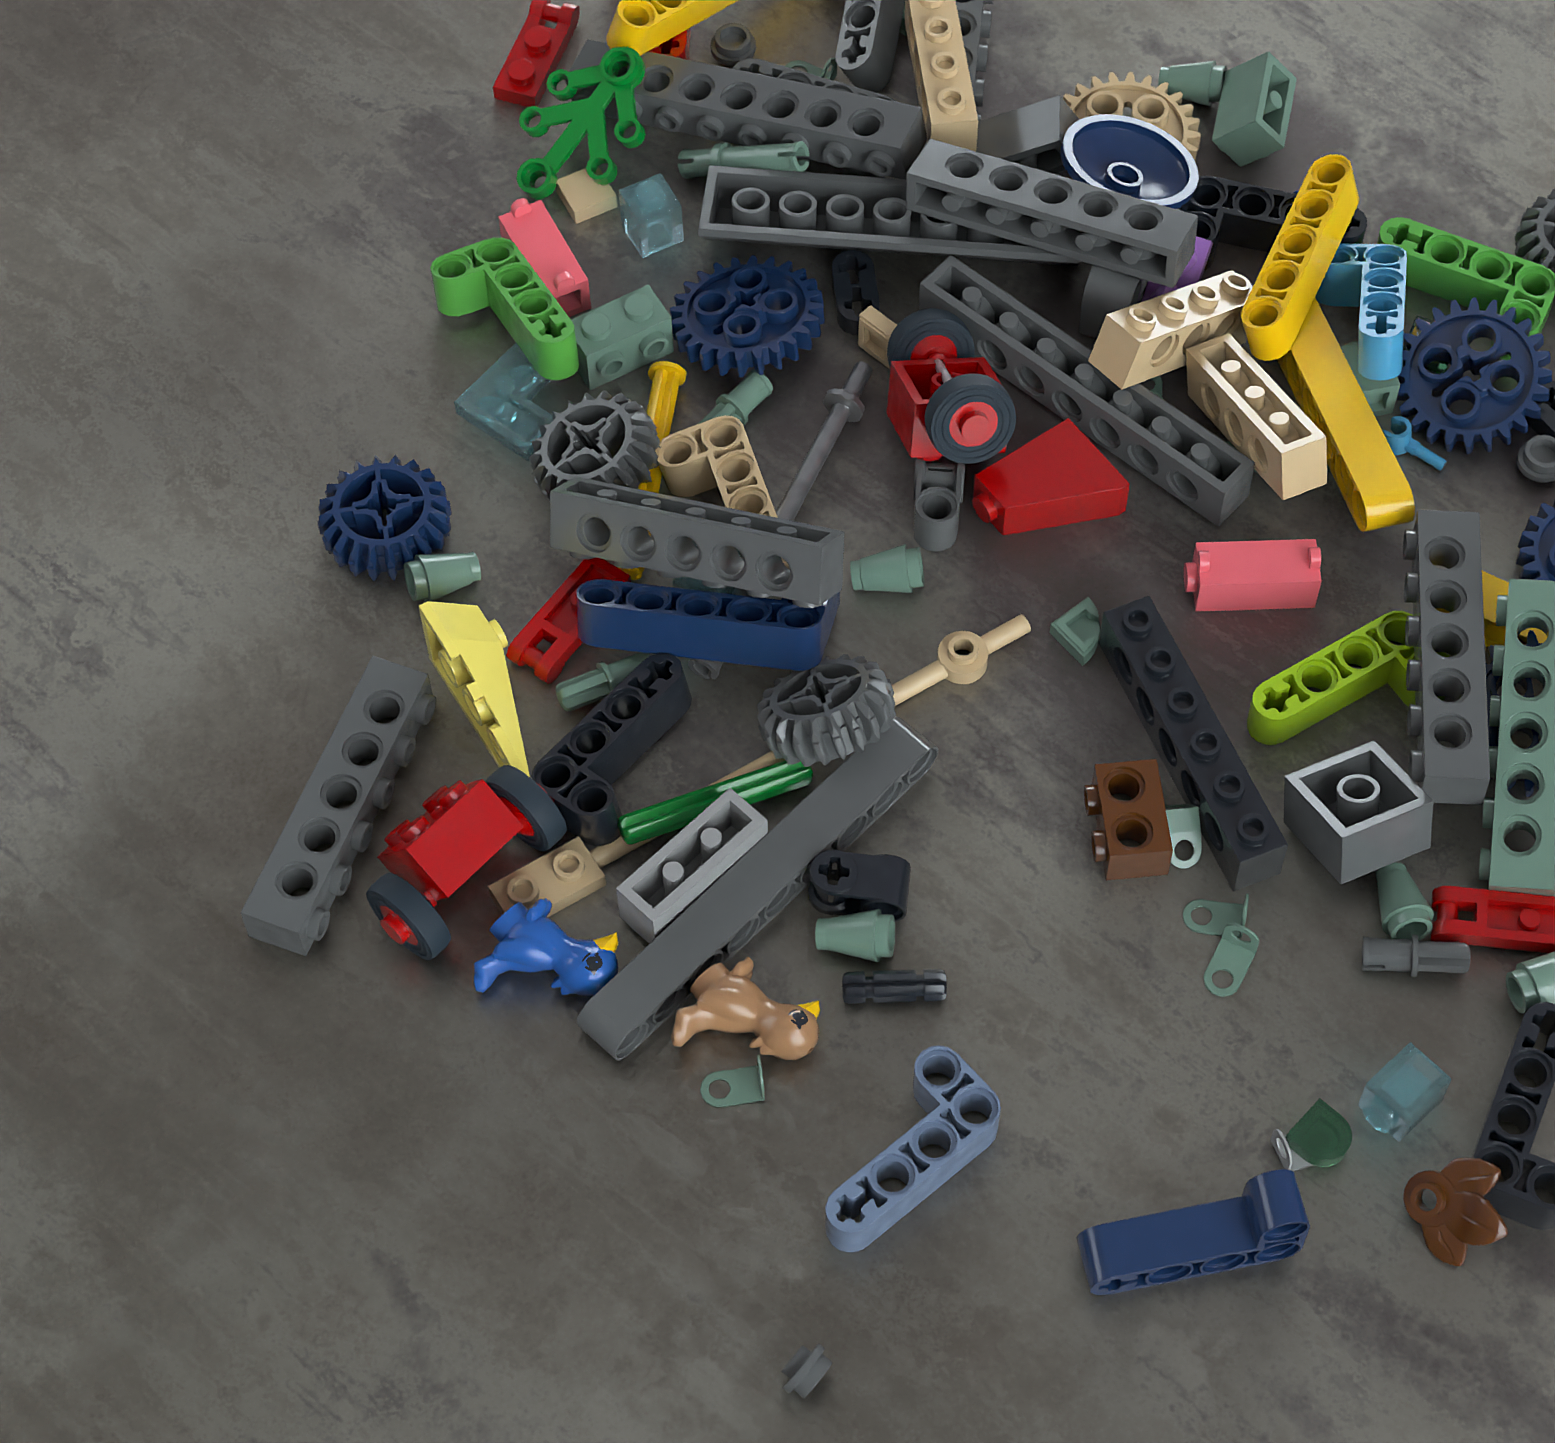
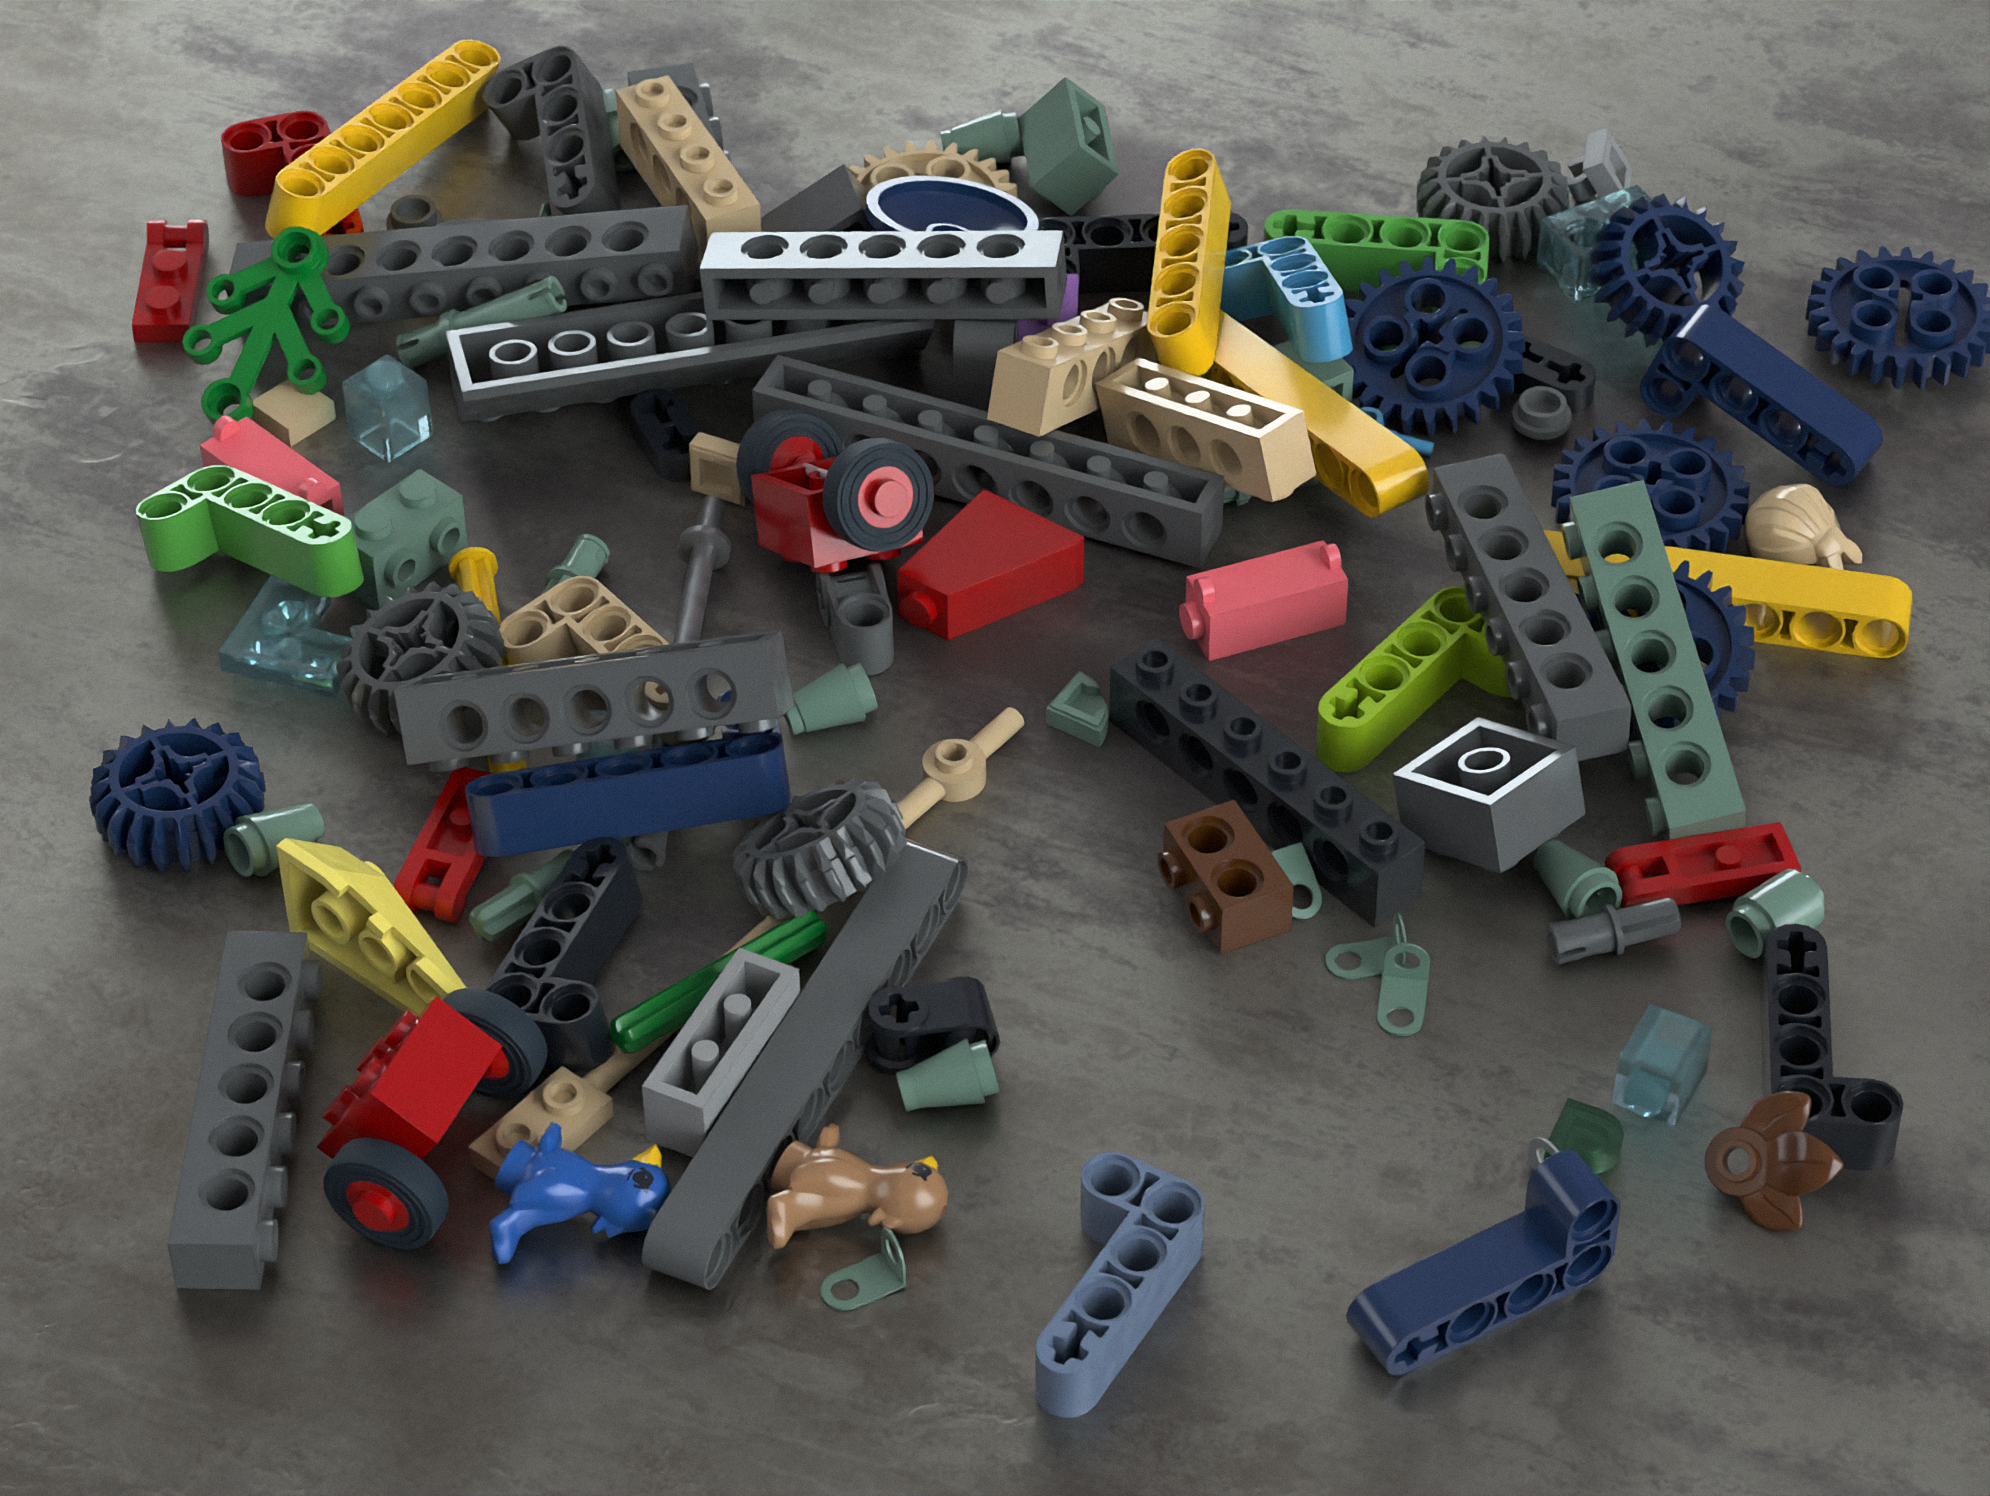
camera: 20 degrees left, 15 degrees down
dark blue gear [670,255,825,377] -> none
black axle [842,969,947,1004] -> none

